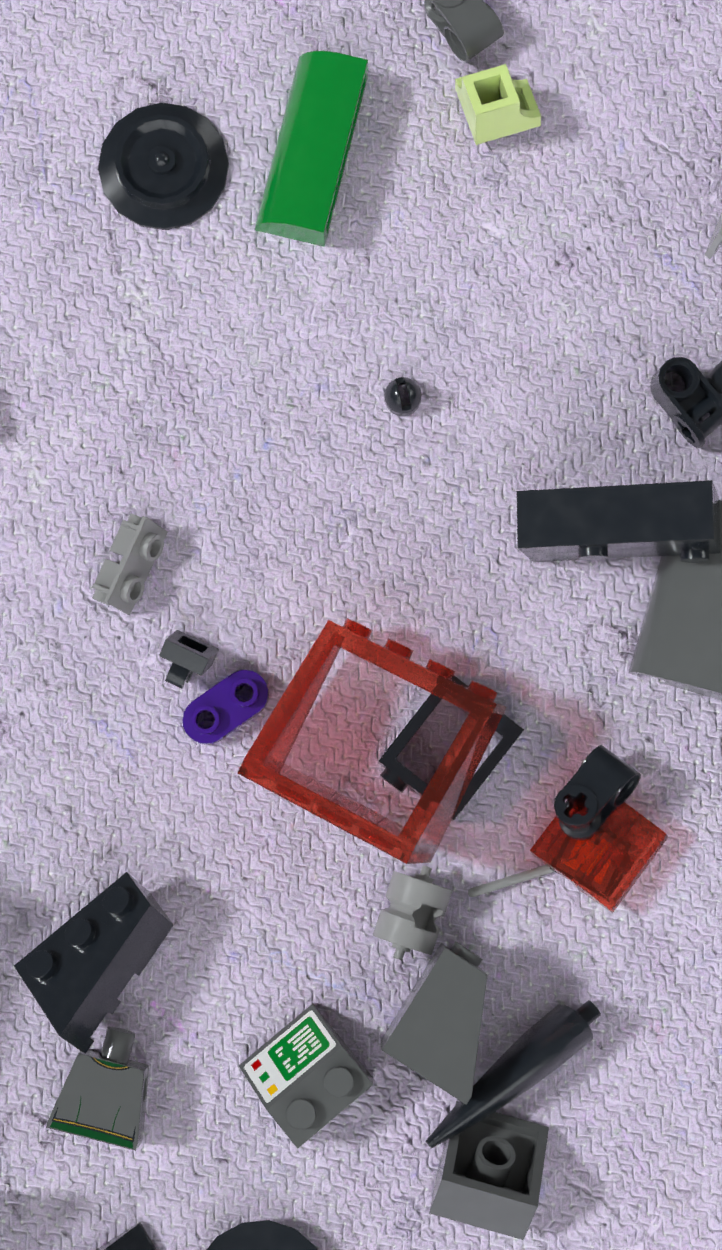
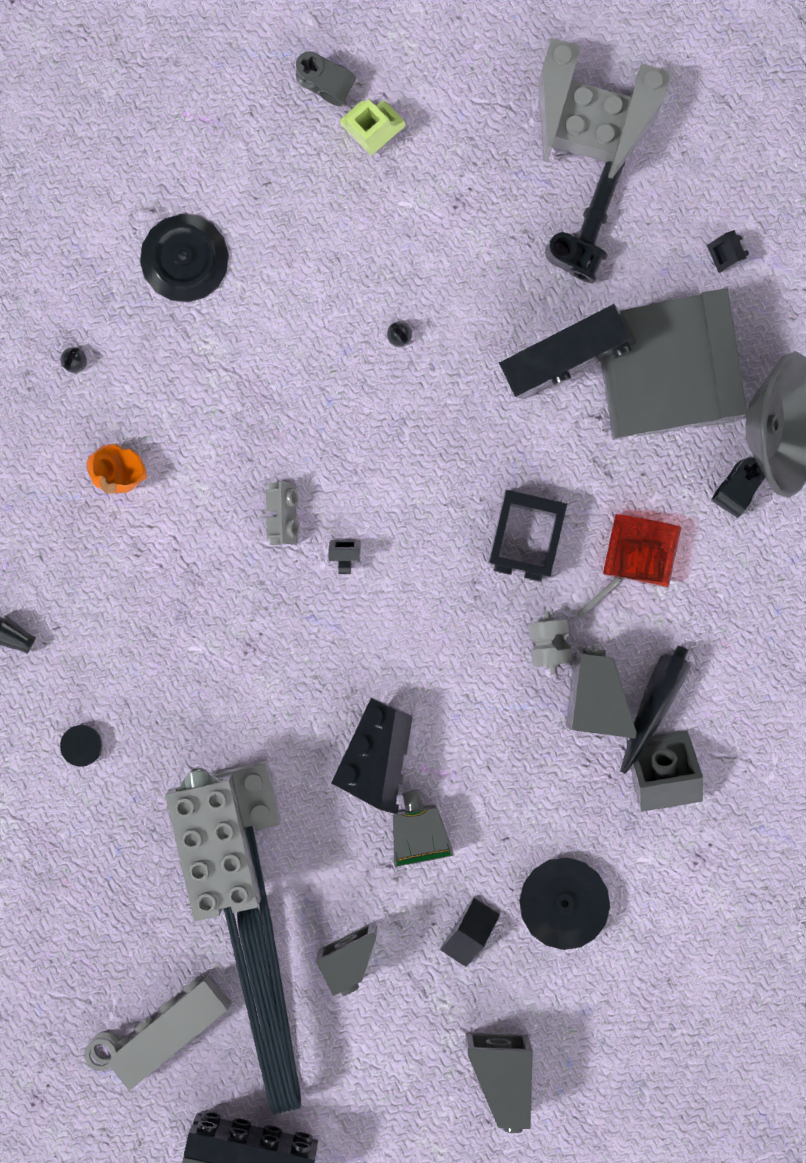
camera: 20 degrees left, 5 degrees up
dark purple plate [182,670,269,745] -> none
clear red windscreen [238,618,507,864] -> none
dark grey slope [239,1003,374,1149] -> none
green brick [255,51,368,247] -> none
black piece [554,745,641,840] -> none

